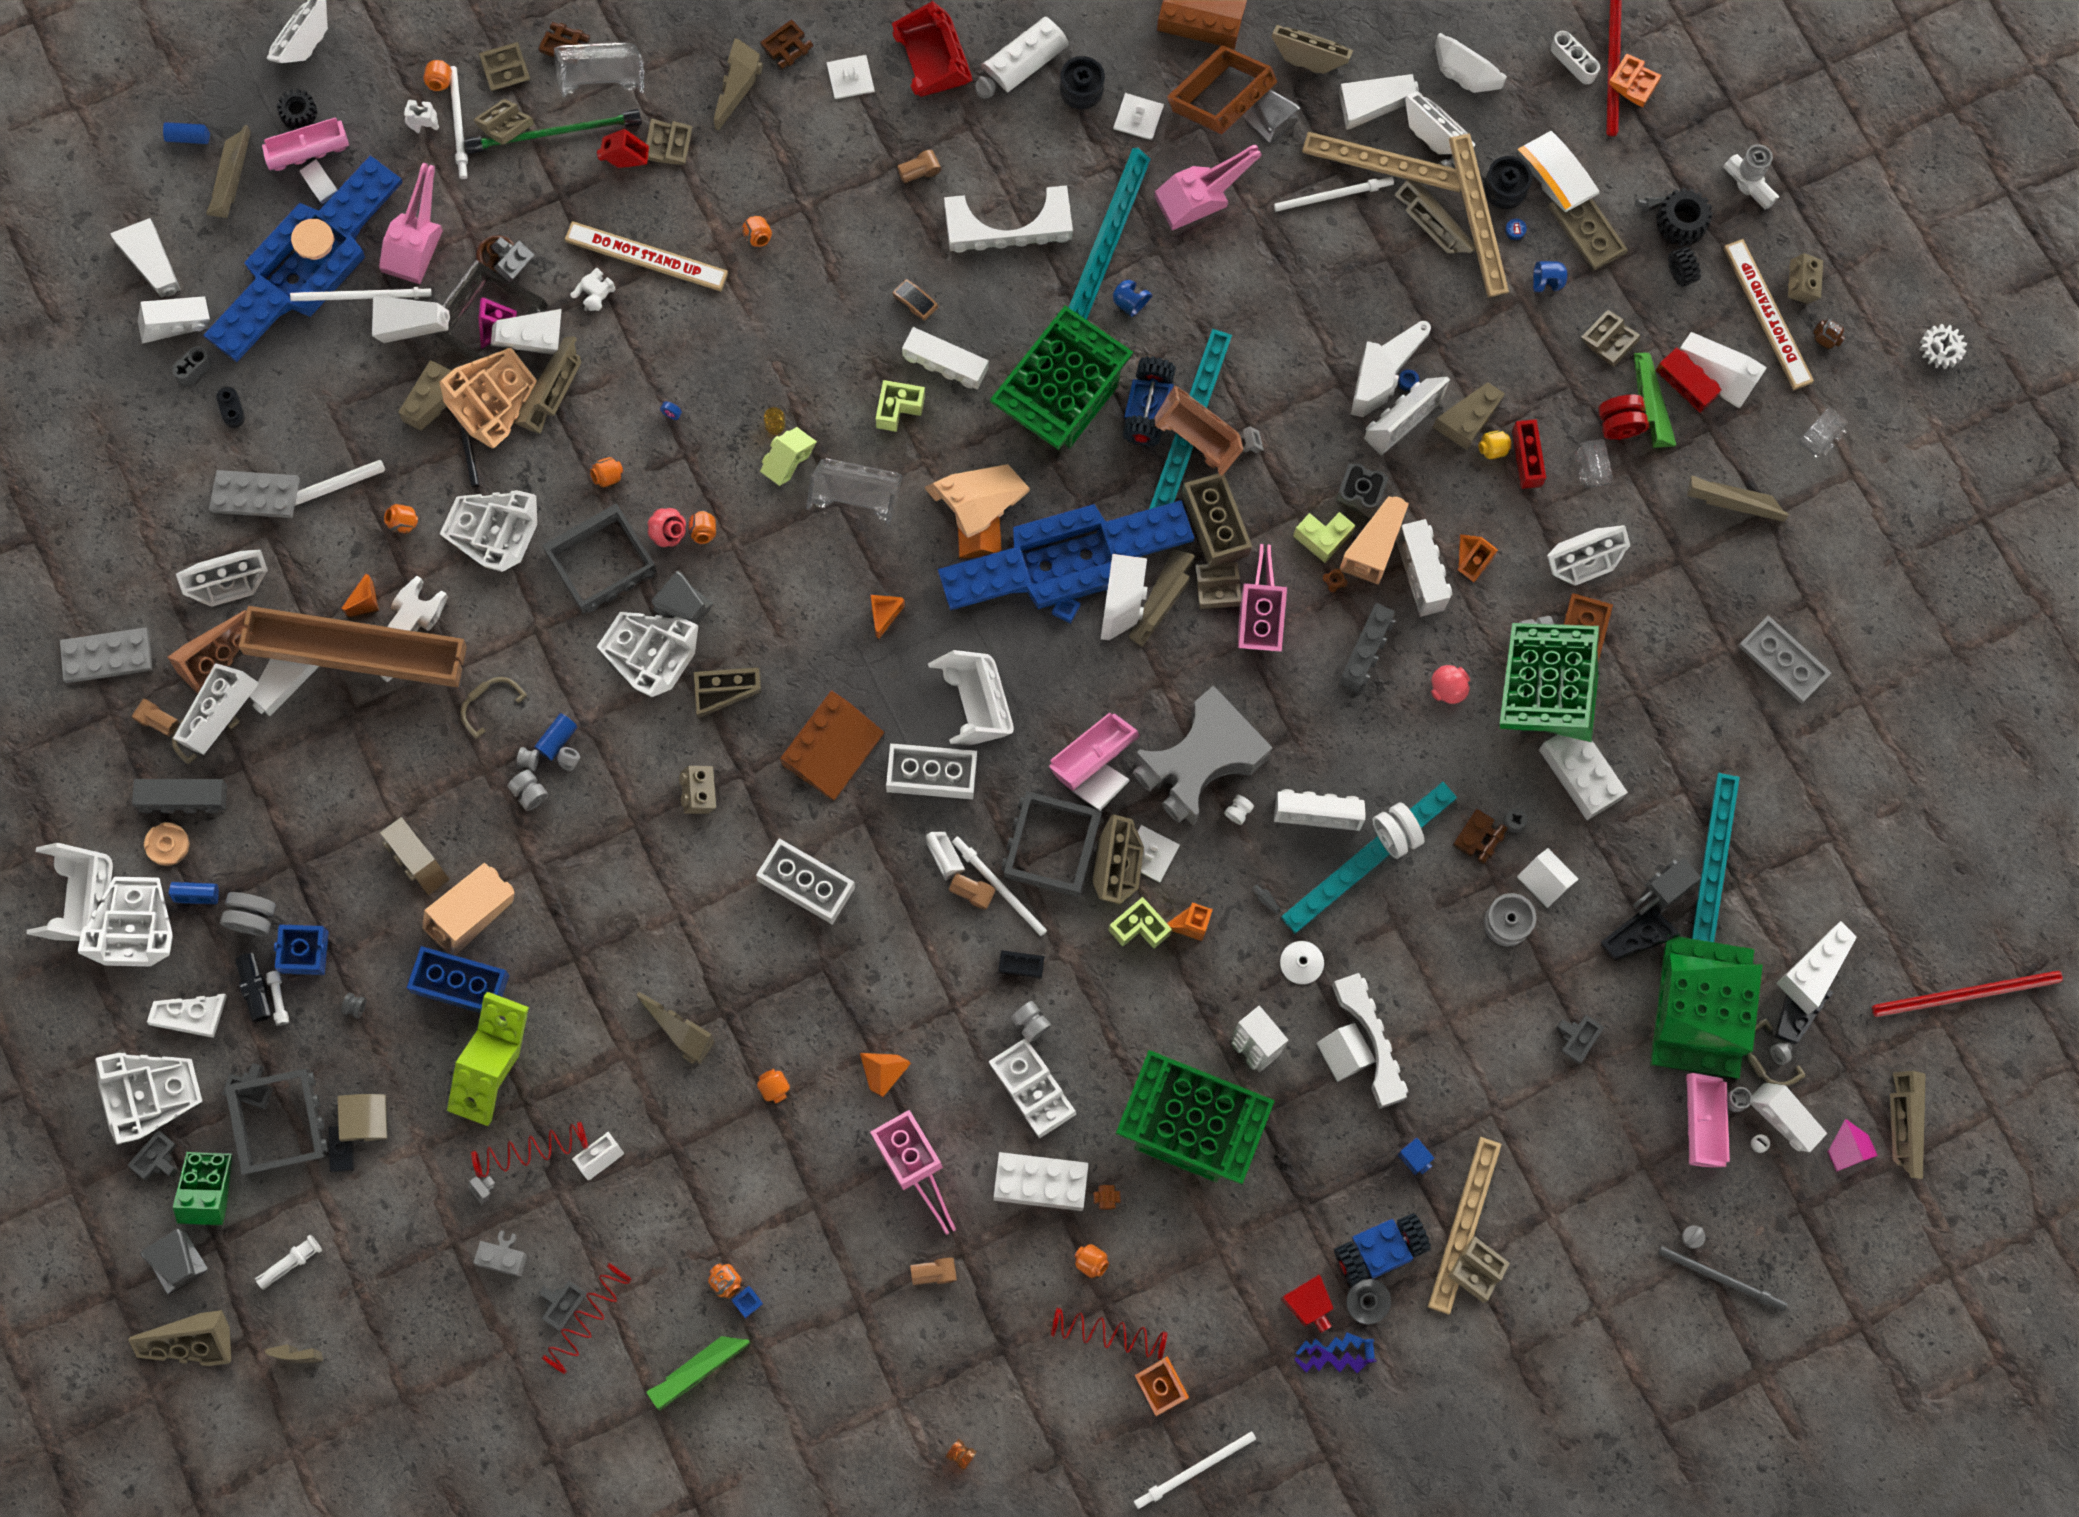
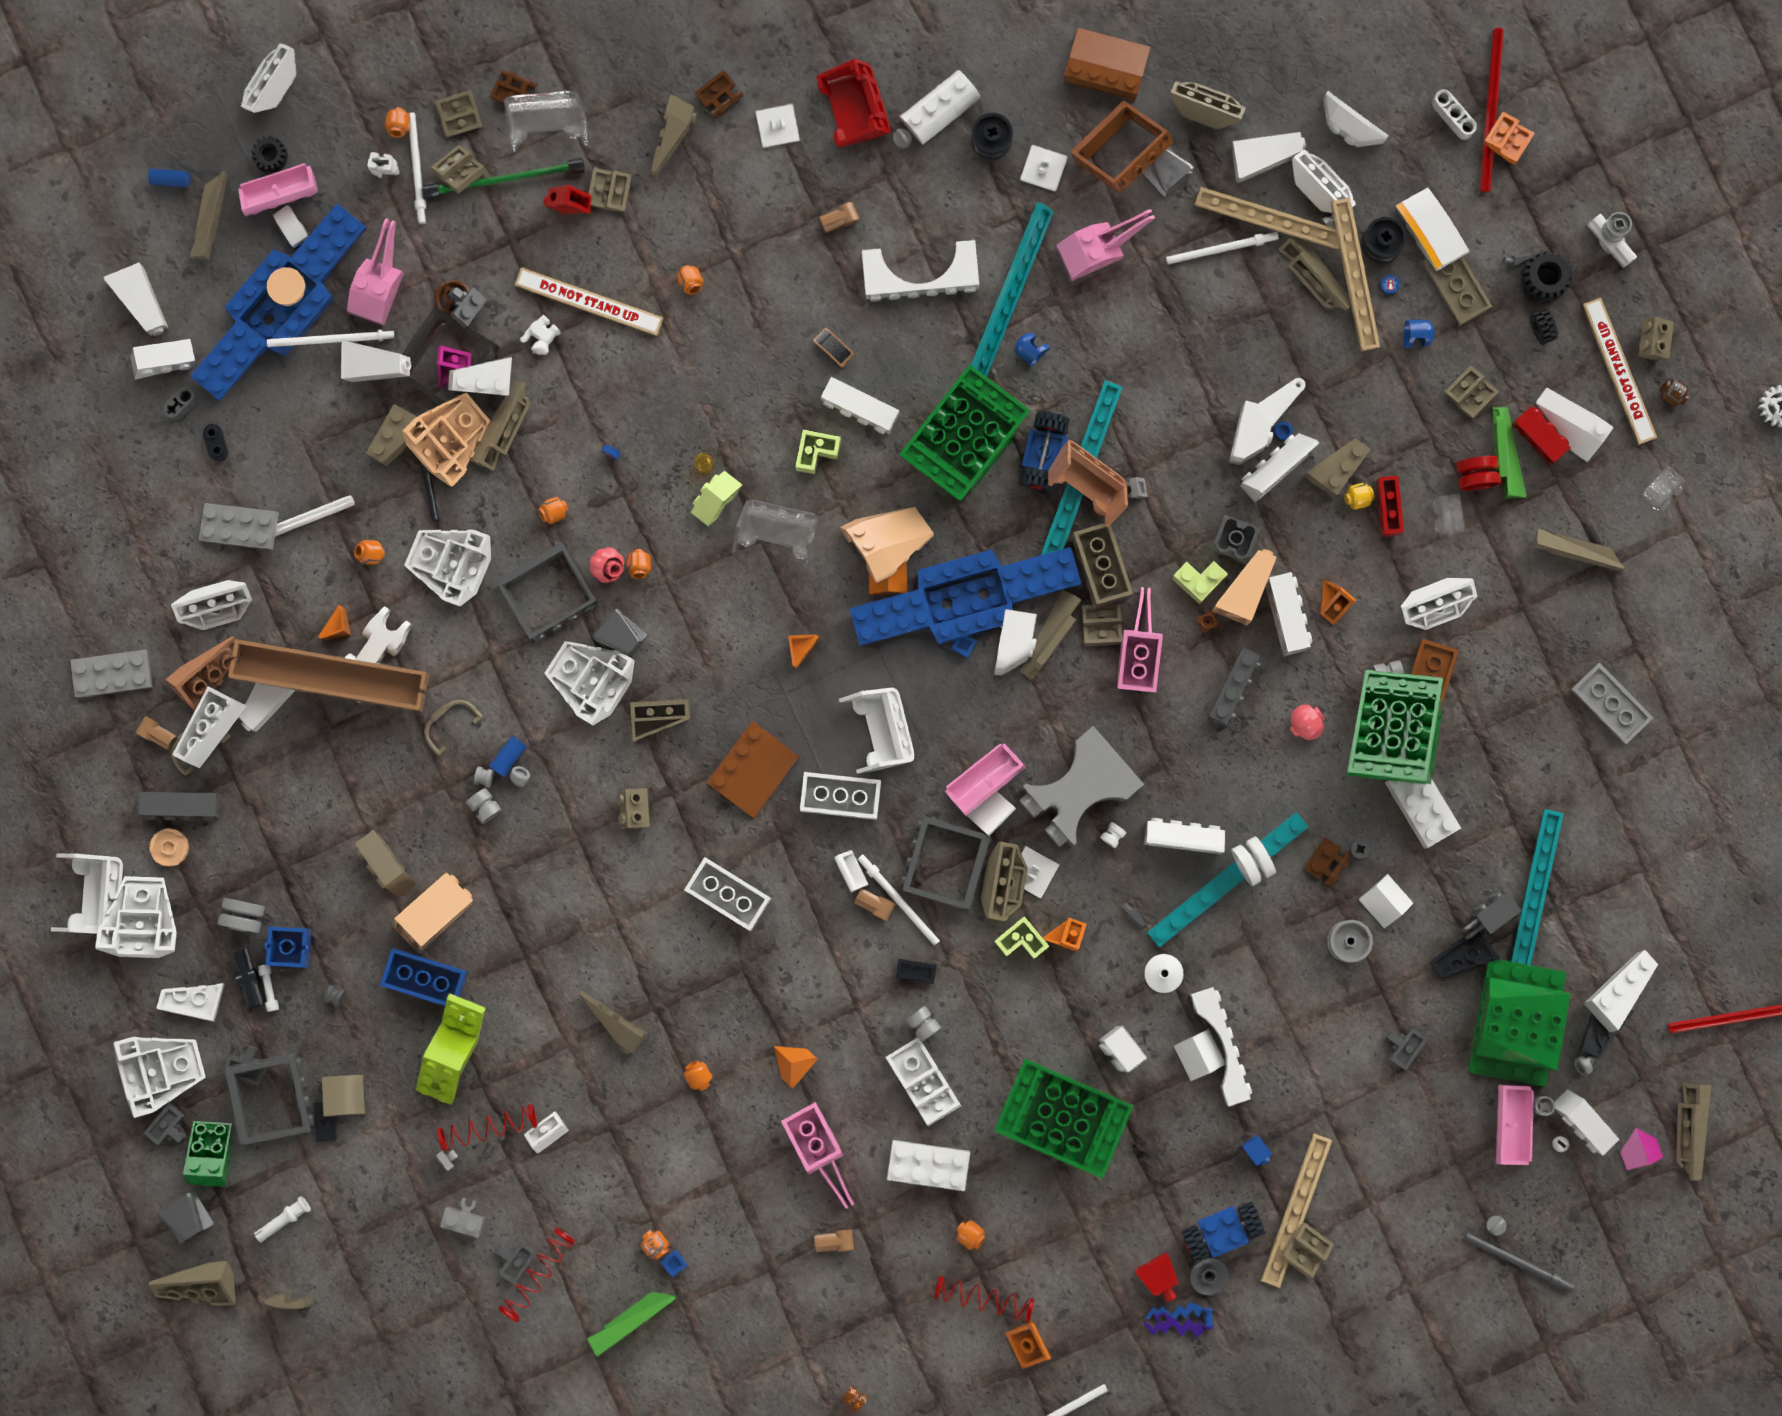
camera: 10 degrees right, 10 degrees up
blue brick [169,882,219,904] -> none
dark orange gear [1093,1185,1121,1210] -> none
dark tan piece [1747,1019,1806,1087] -> none

